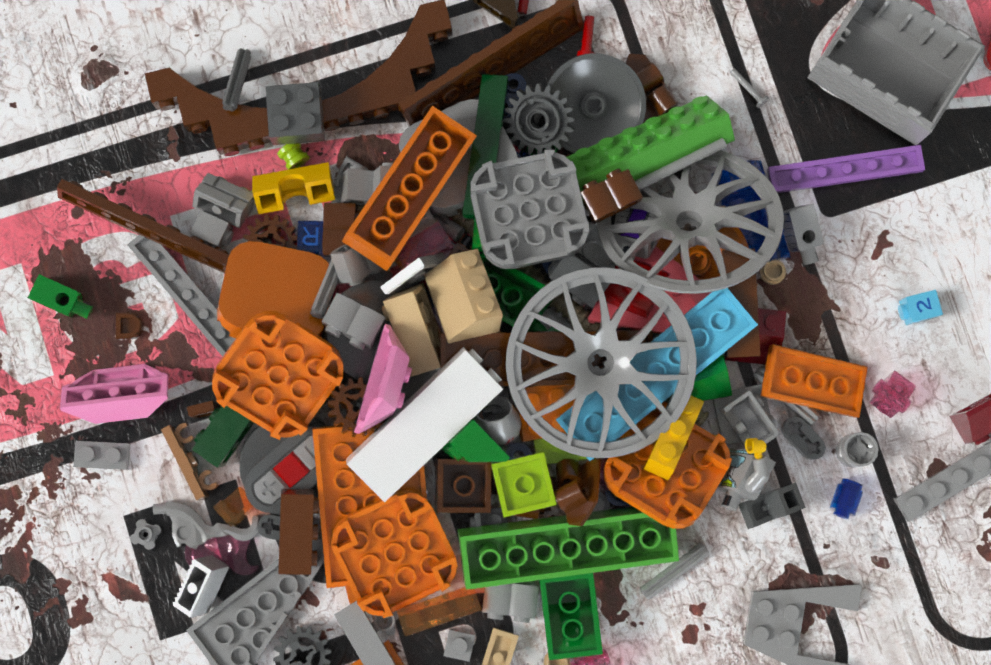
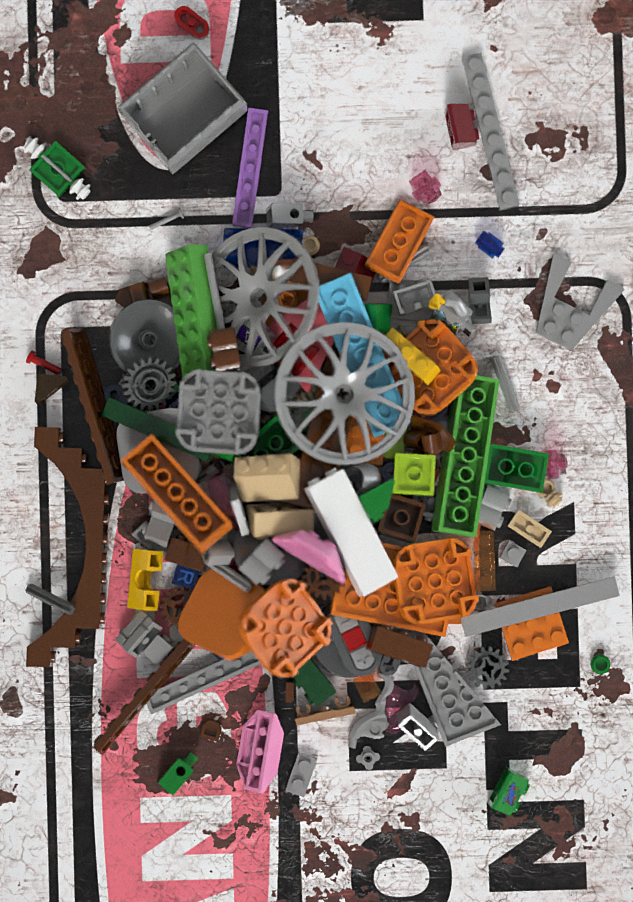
camera: 75 degrees left, 5 degrees up
dark grey brick [265,82,325,145] -> none
lime wheel [277,143,310,169] -> none
red piece [577,15,595,56] -> none
dark grey beam [782,417,826,460] -> none
light grey wheel [836,432,879,468] -> none
medium azure brick [898,290,943,325] -> none

